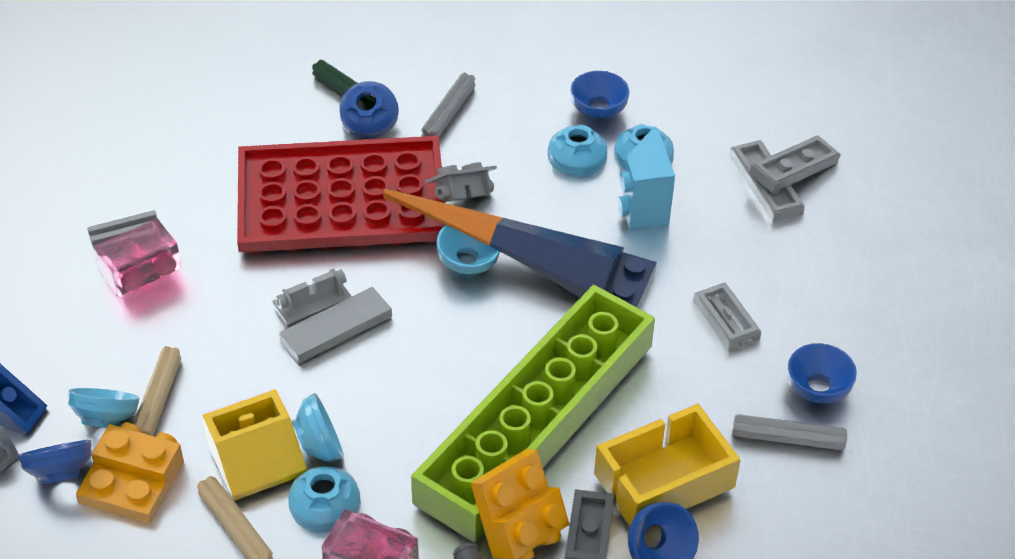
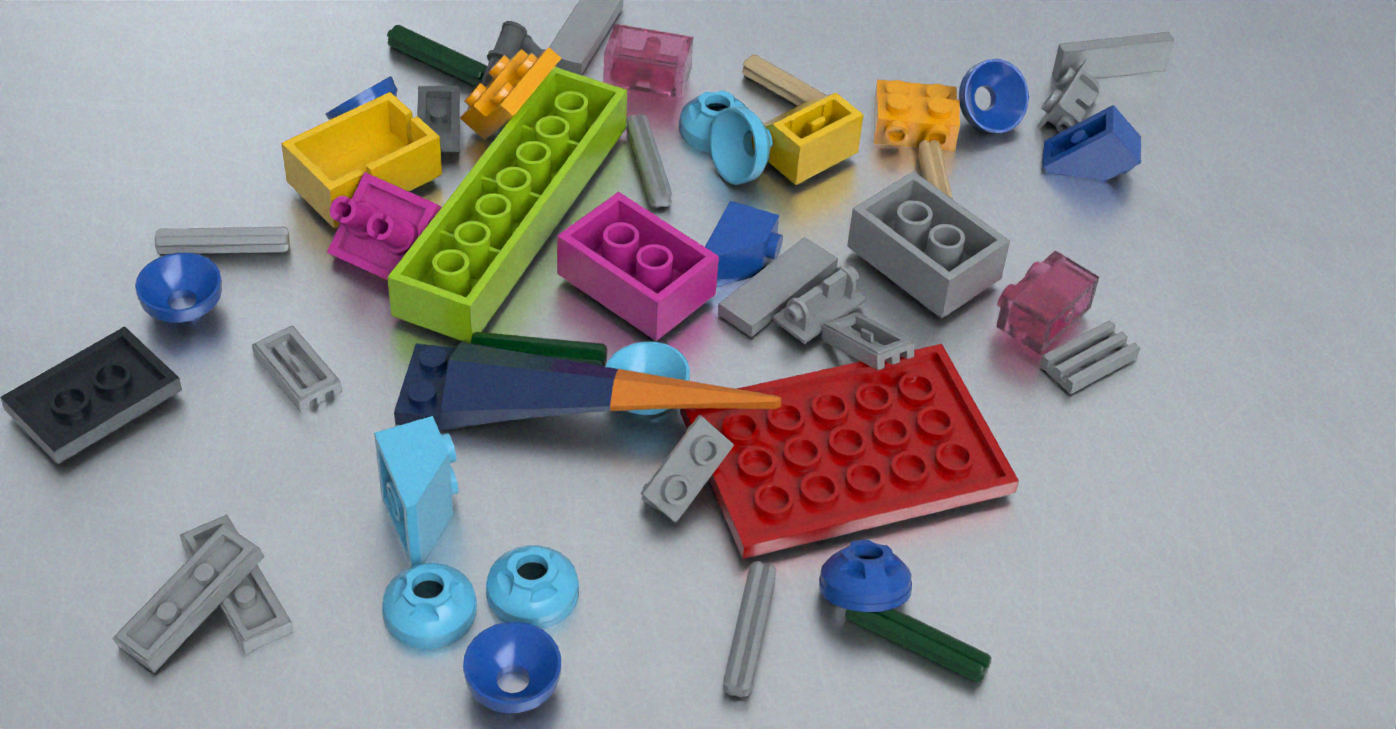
camera: 165 degrees right, 0 degrees up
medium azure piece [67,388,140,428] -> none
none -> black plate [0,326,182,464]
none -> dark pink plate [327,172,442,281]
none -> dark green axle [471,332,608,366]
none -> dark pink brick [557,192,719,341]
none -> light grey axle [626,114,672,209]
none -> blue slope [705,201,783,287]
none -> light grey tile [821,312,914,370]
none -> light grey brick [847,171,1010,319]

